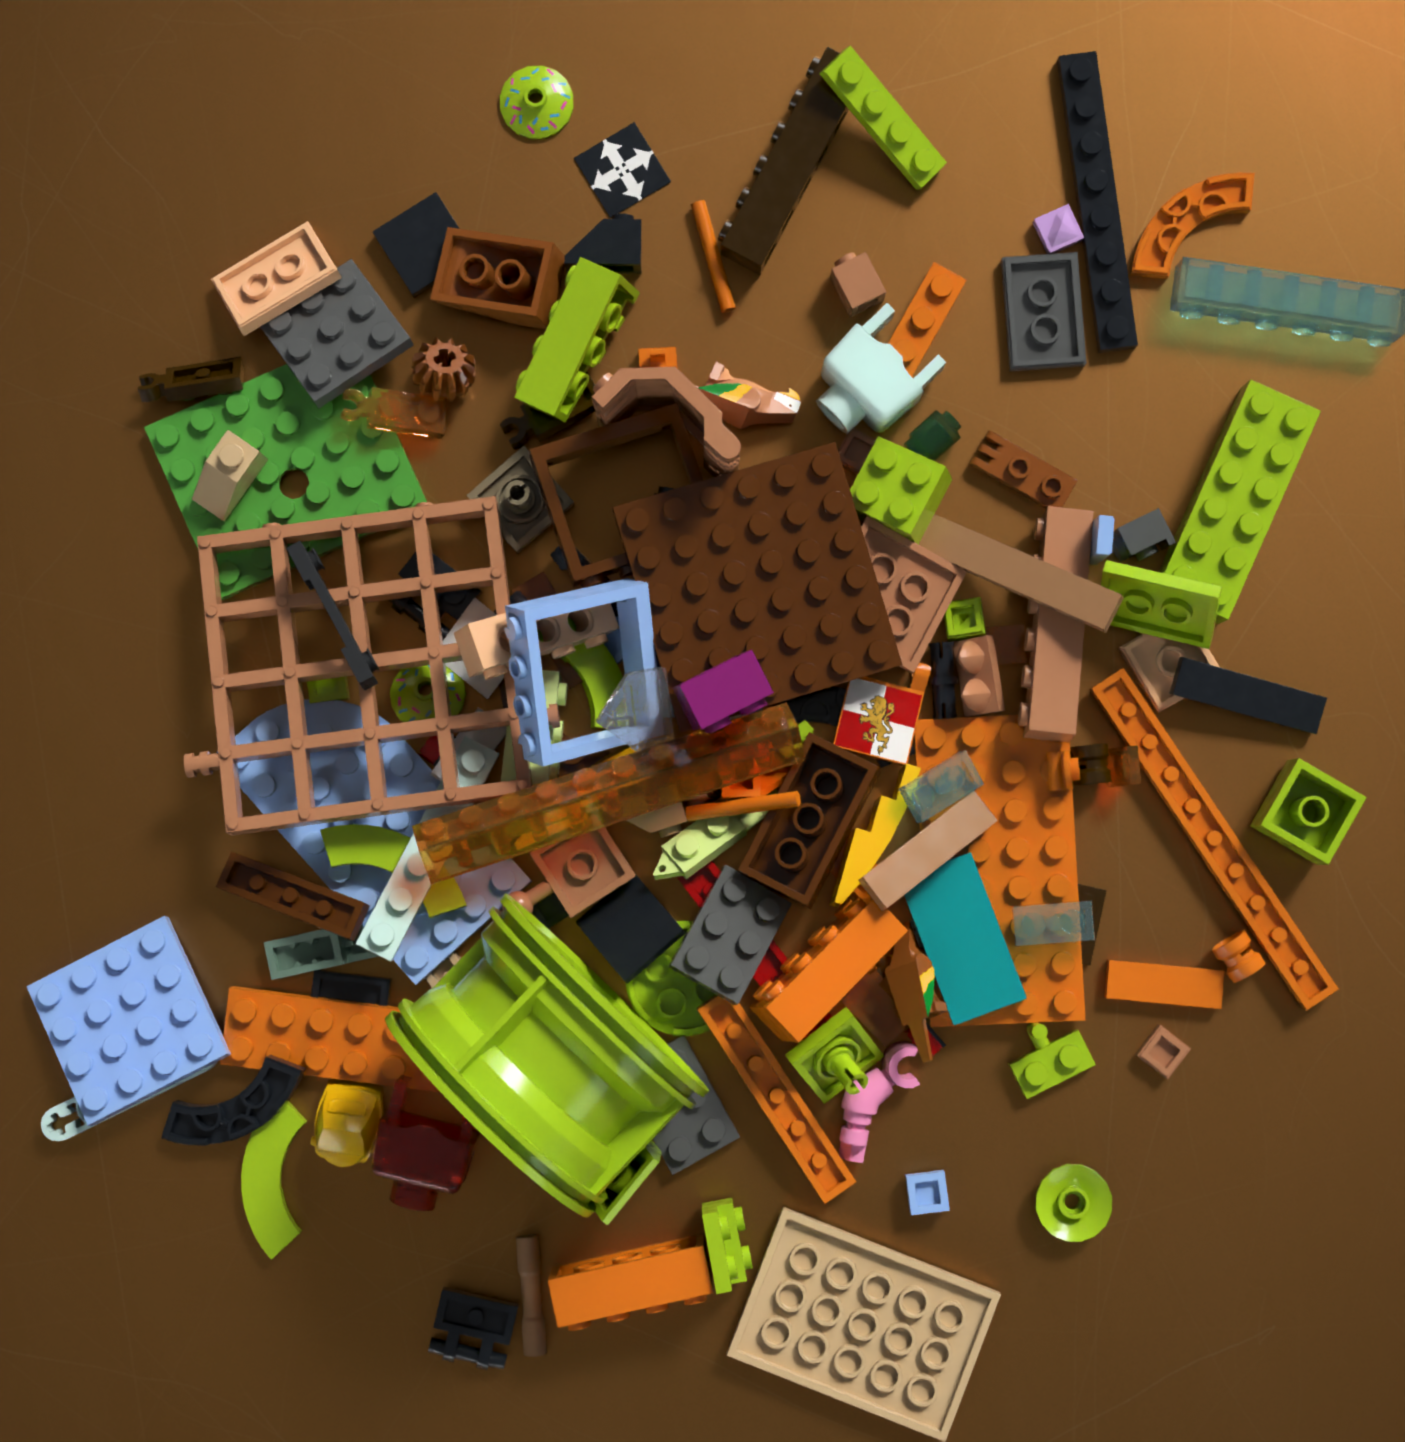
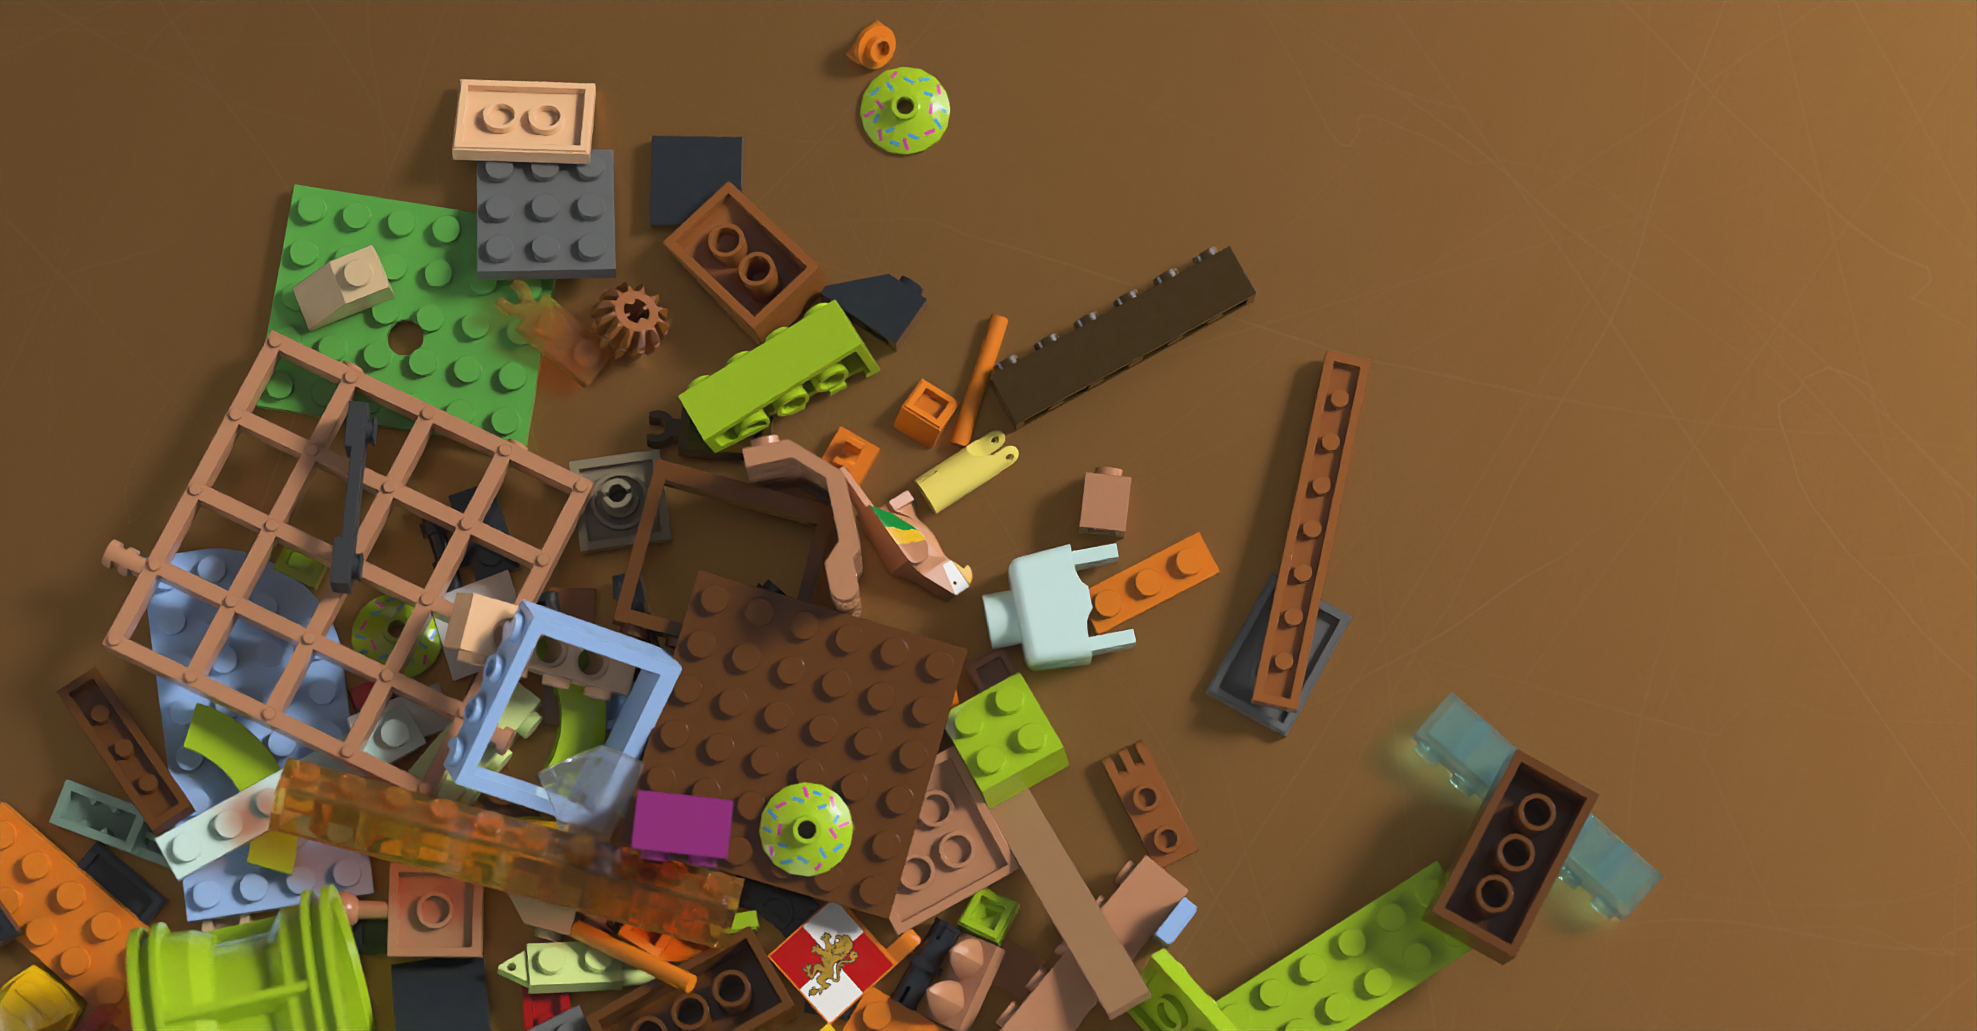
camera: 30 degrees right, 5 degrees down
dark brown plate [138,357,245,402] -> none
black sticker [574,122,671,218] -> none
lime plate [819,45,947,190] -> none
clear green brick [904,410,961,461] -> none
lavender tile [1032,204,1084,254] -> none
black plate [1057,51,1138,353] -> none
dark grey brick [1112,508,1176,562] -> none
orange tile [1129,172,1255,279] -> none
none -> lime dish [759,782,853,876]
none -> orange plate [846,19,896,69]
none -> orange slope [894,379,961,448]
none -> light yellow piece [914,430,1019,514]
none -> dark orange plate [1250,350,1371,713]
none -> reddish brown brick [1421,749,1599,965]

